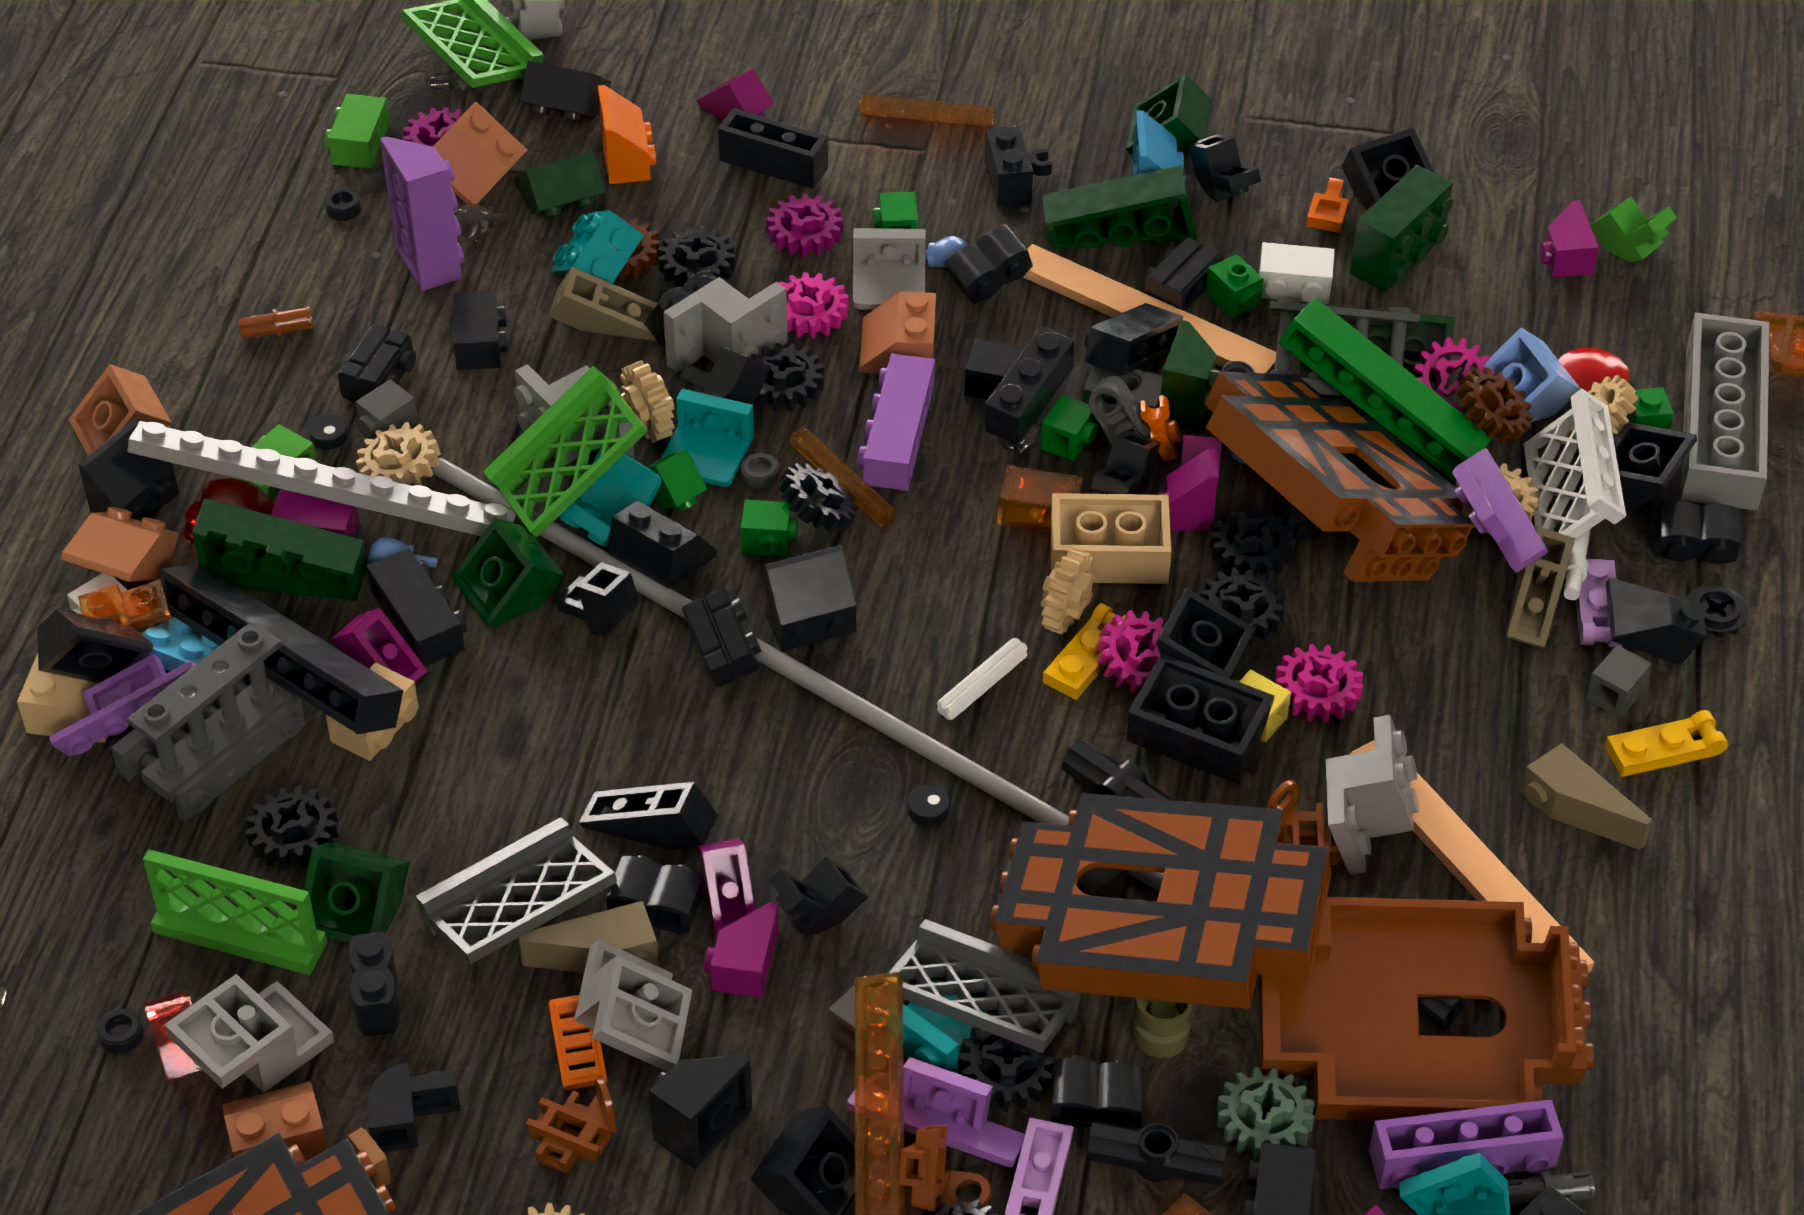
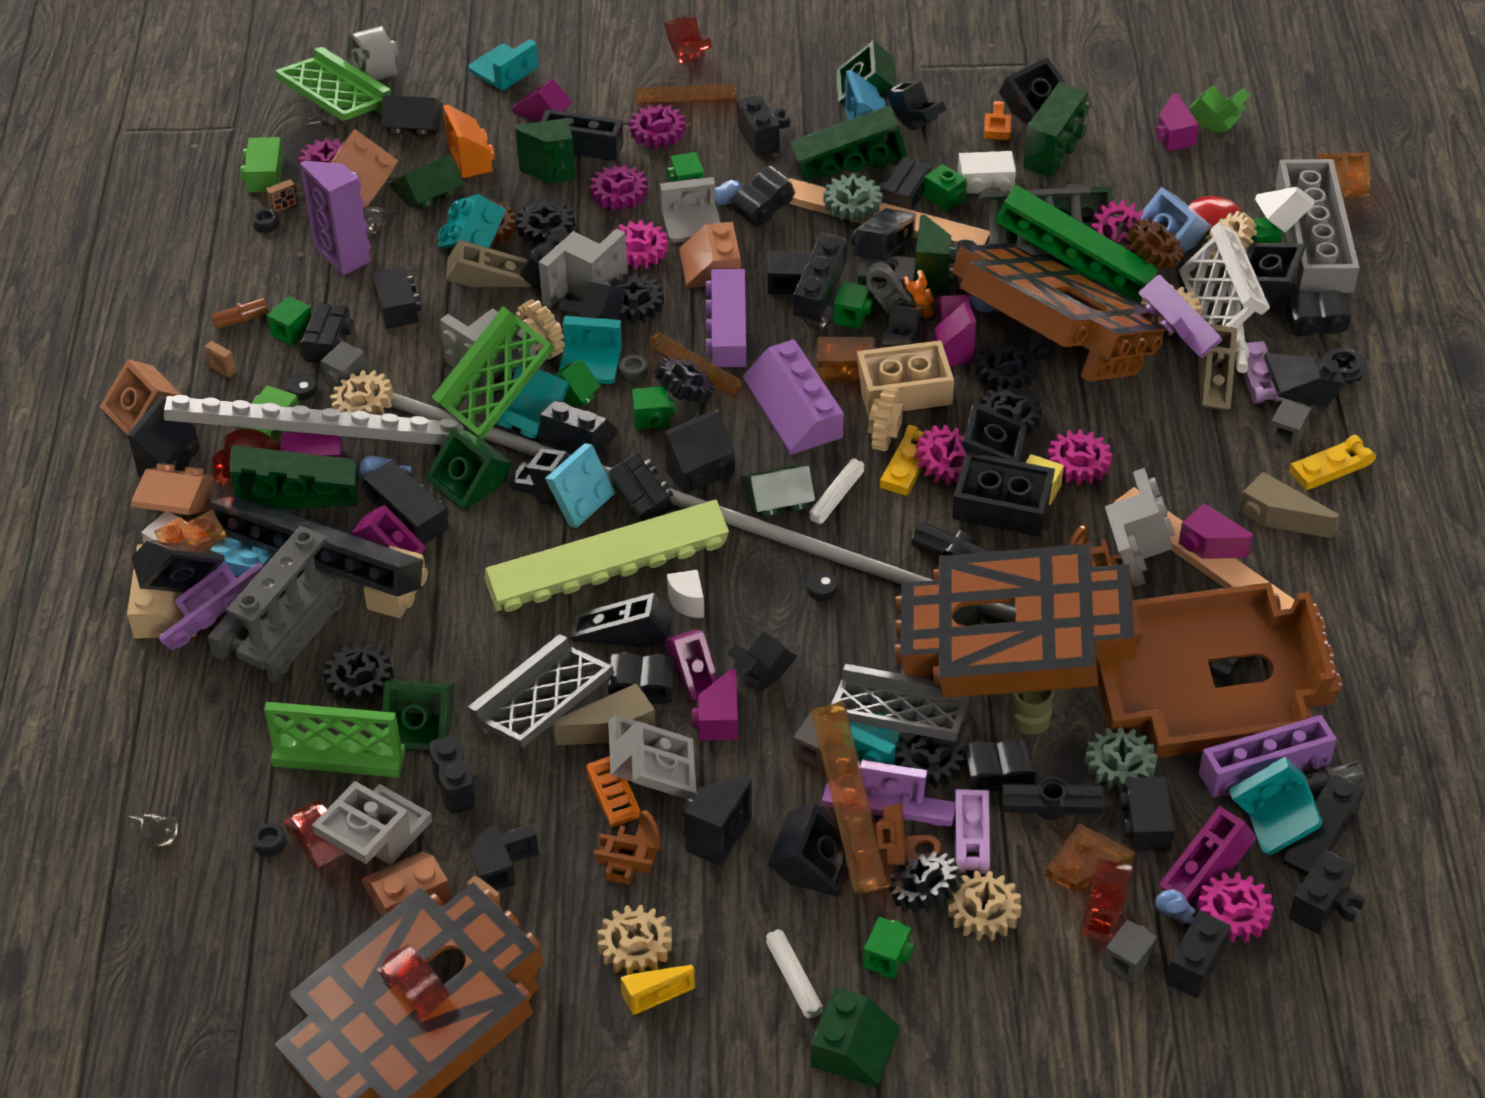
camera: 10 degrees left, 0 degrees up
none -> medium nougat tile [204,341,236,378]
none -> medium nougat tile [266,179,298,213]
none -> green brick [267,296,312,346]
none -> teal bracket [469,39,539,91]
none -> yellowish green brick [484,499,729,612]
none -> dark green slope [515,118,575,183]
none -> medium azure plate [545,444,615,528]
none -> magenta gear [629,104,686,150]
none -> clear red brick [664,15,713,63]
none -> white brick [667,570,704,618]
none -> slope [740,465,815,516]
none -> medium lavender slope [742,339,844,455]
none -> sand green gear [823,174,882,222]
none -> magenta slope [1178,503,1253,559]
none -> white slope [1256,187,1315,233]

